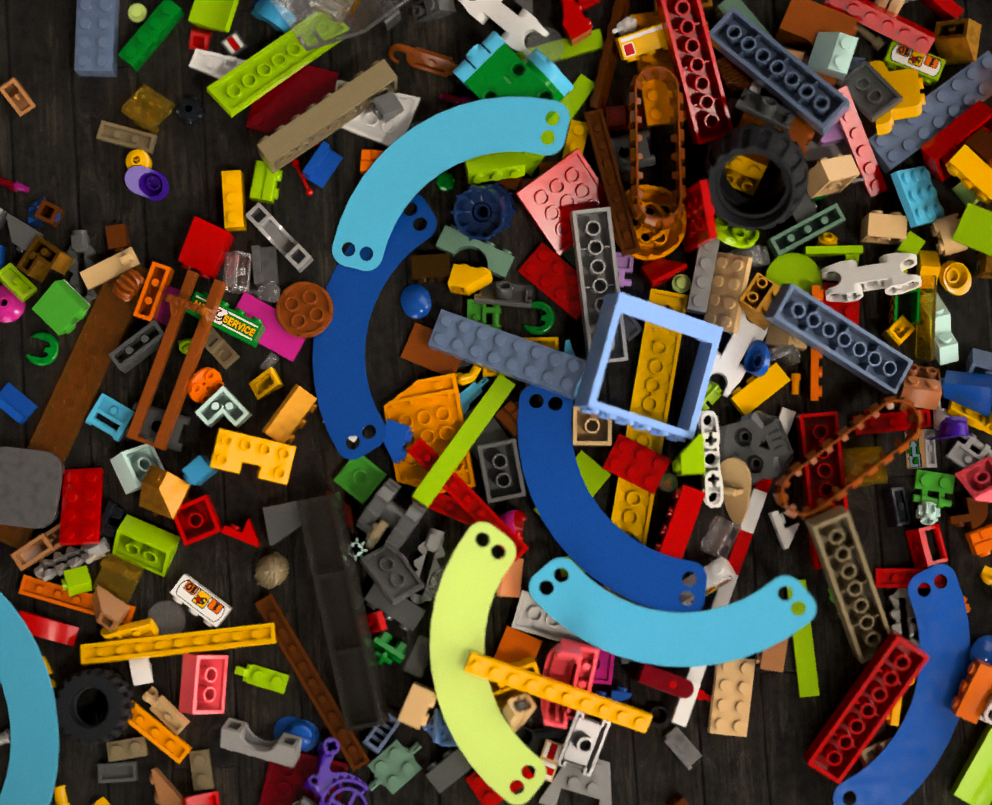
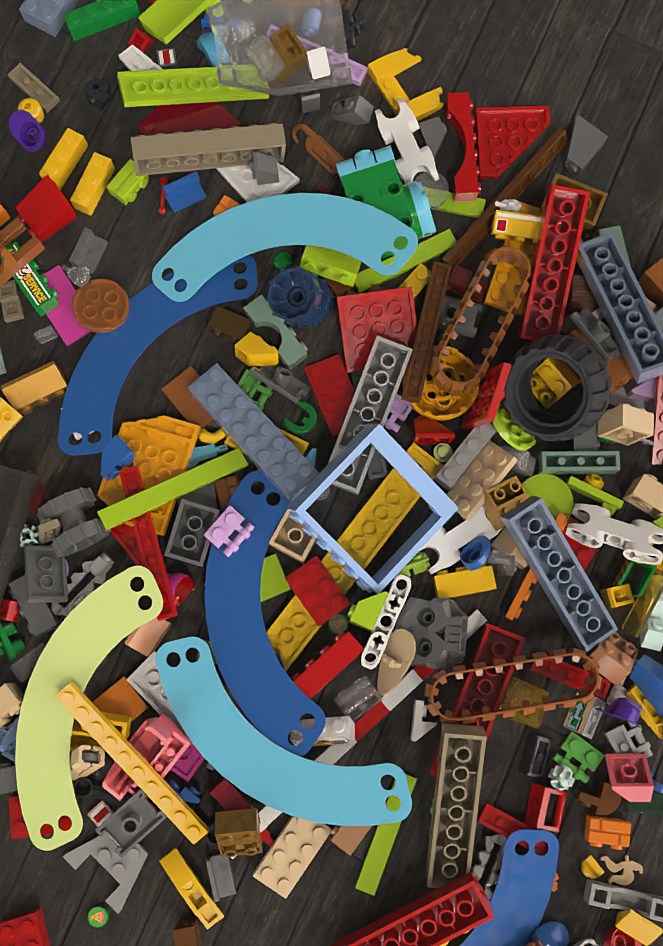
camera: 25 degrees right, 5 degrees down
clear yellow plate [121,84,175,135] -> none
clear brick [223,251,252,294] -> none
light grey arch [245,202,314,273] -> none
yellow slope [249,367,284,400] -> none
bright green plate [333,456,387,504] -> none
blue hat [400,284,431,319] -> none
tile [533,757,558,783] -> none
light orange piece [791,373,801,395] -> none
none -> yellow brick [39,128,88,190]
none -> yellow slope [159,847,224,930]
none -> lavender plate [203,505,255,557]
none -> pearl gold slope [215,808,262,858]

